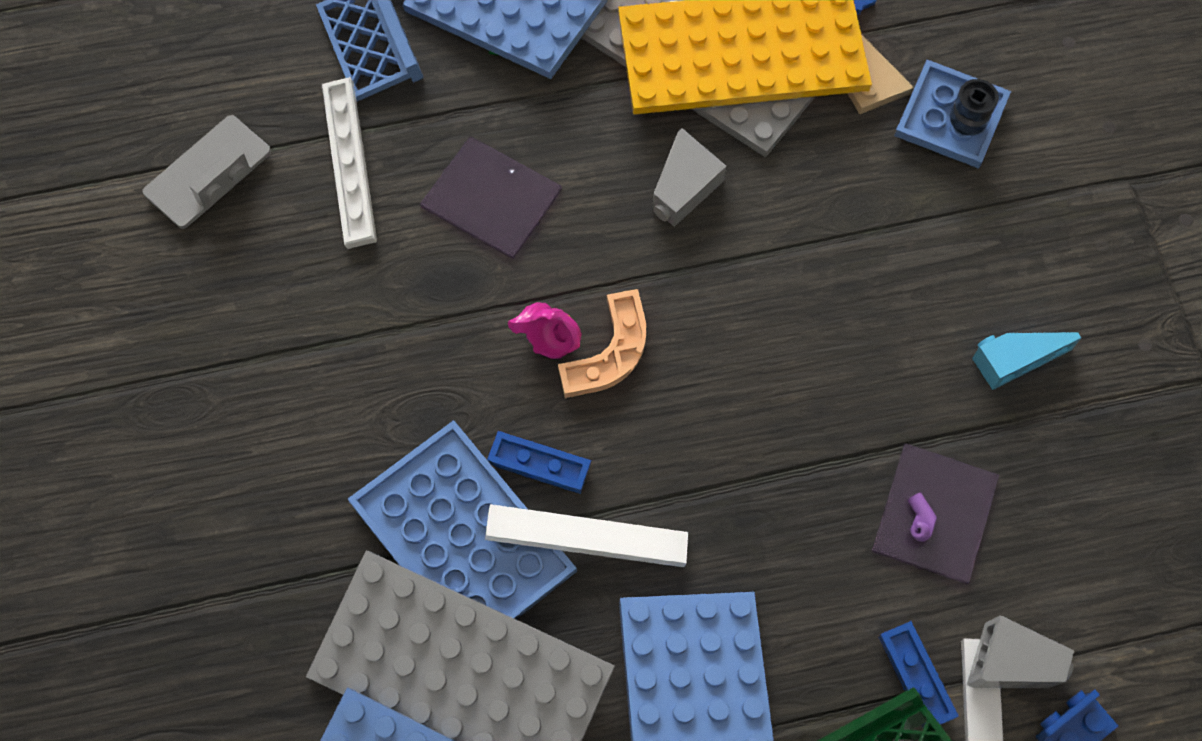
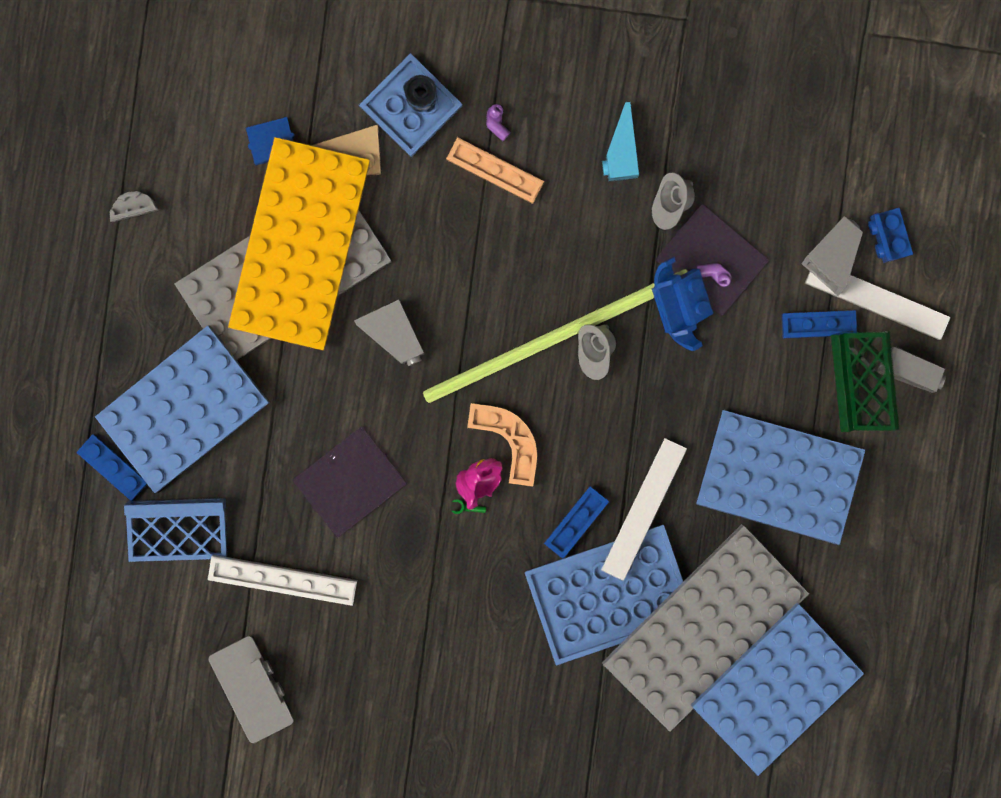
camera: 70 degrees left, 20 degrees up
none -> yellowish green axle [423,269,688,403]
none -> light nougat tile [446,137,544,204]
none -> green hand [451,499,486,514]
none -> medium lavender arm [487,104,511,141]
none -> light grey piece [578,324,616,380]
none -> light grey piece [652,172,695,230]
none -> blue plate [652,257,713,351]

